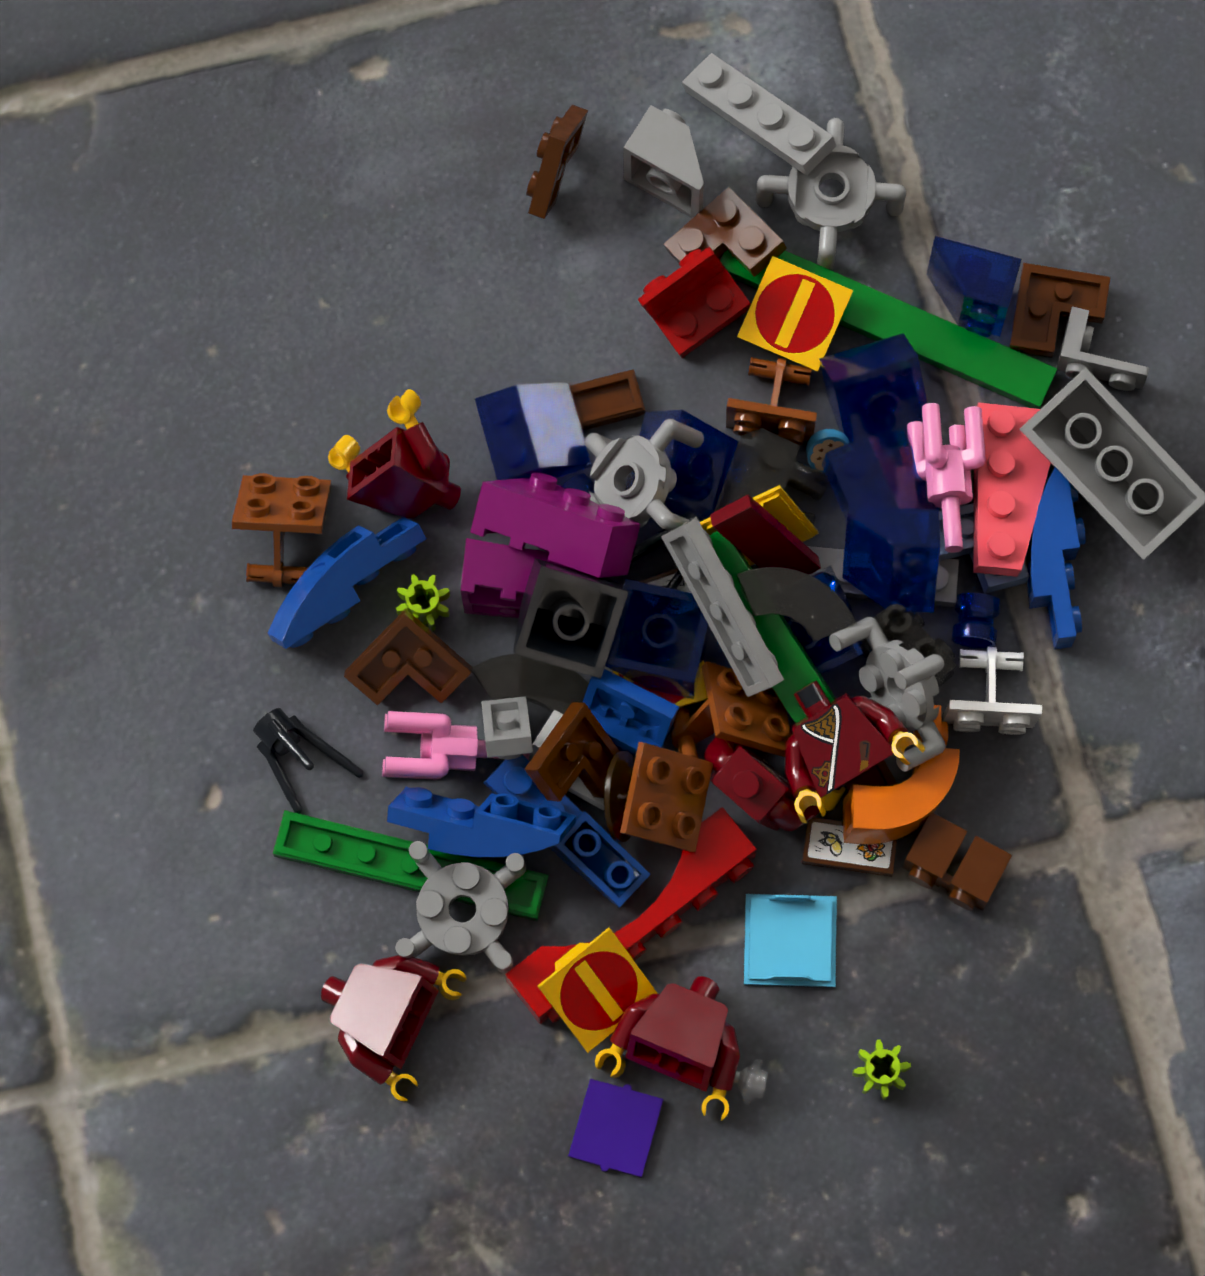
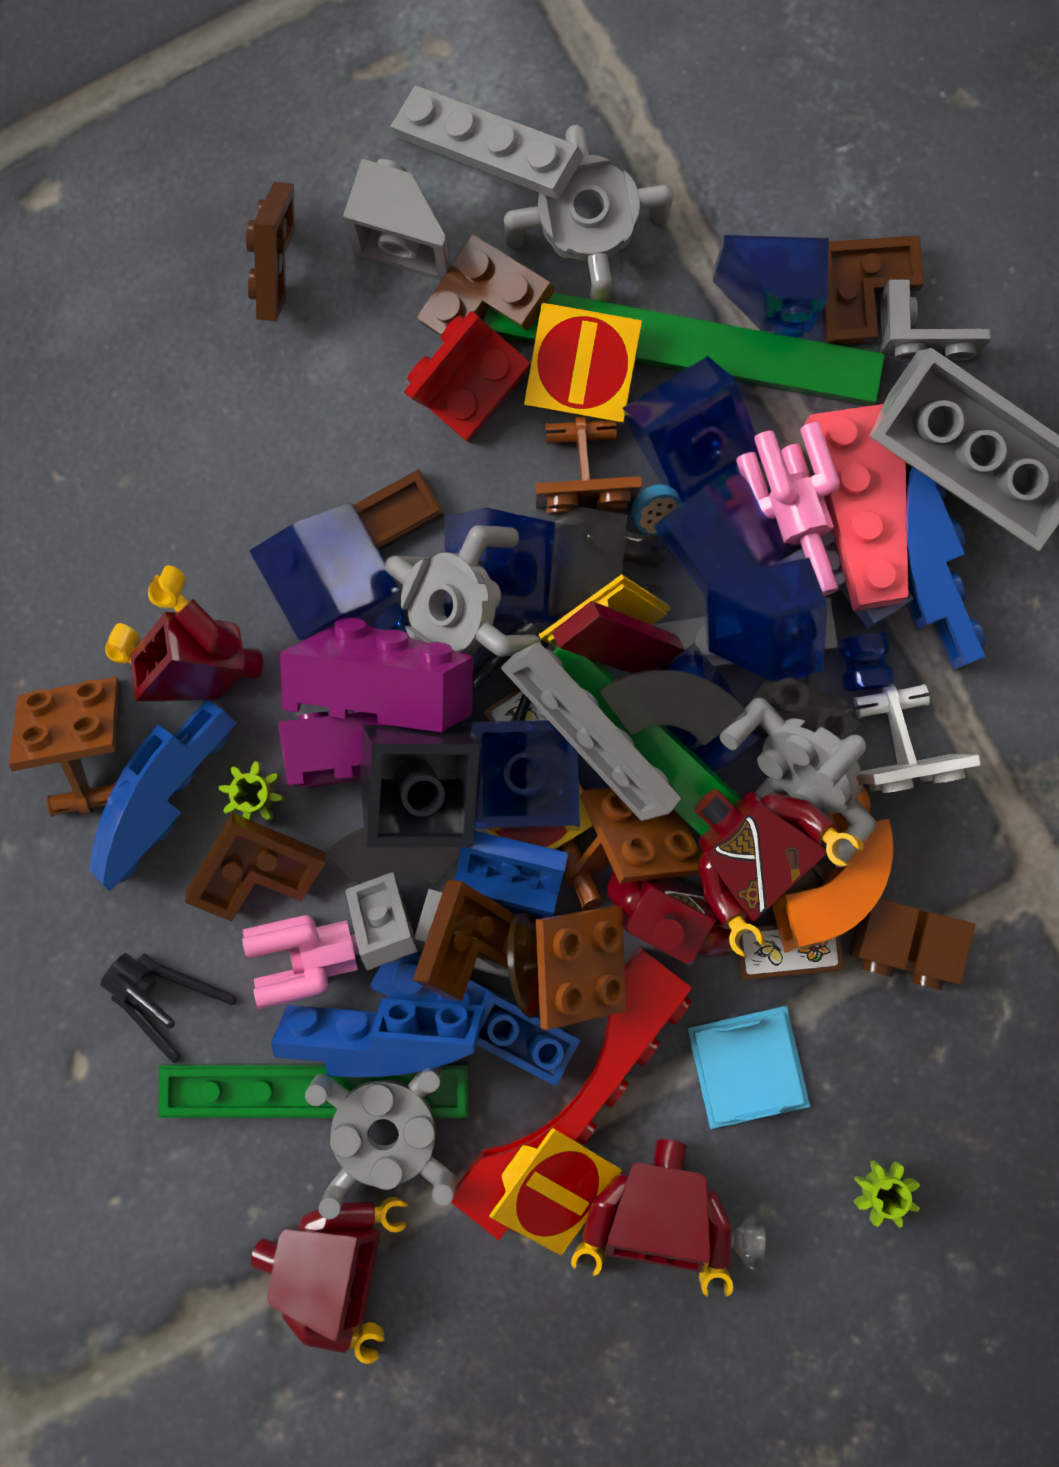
camera: 15 degrees left, 10 degrees up
dark purple piece [568,1078,664,1178] -> none

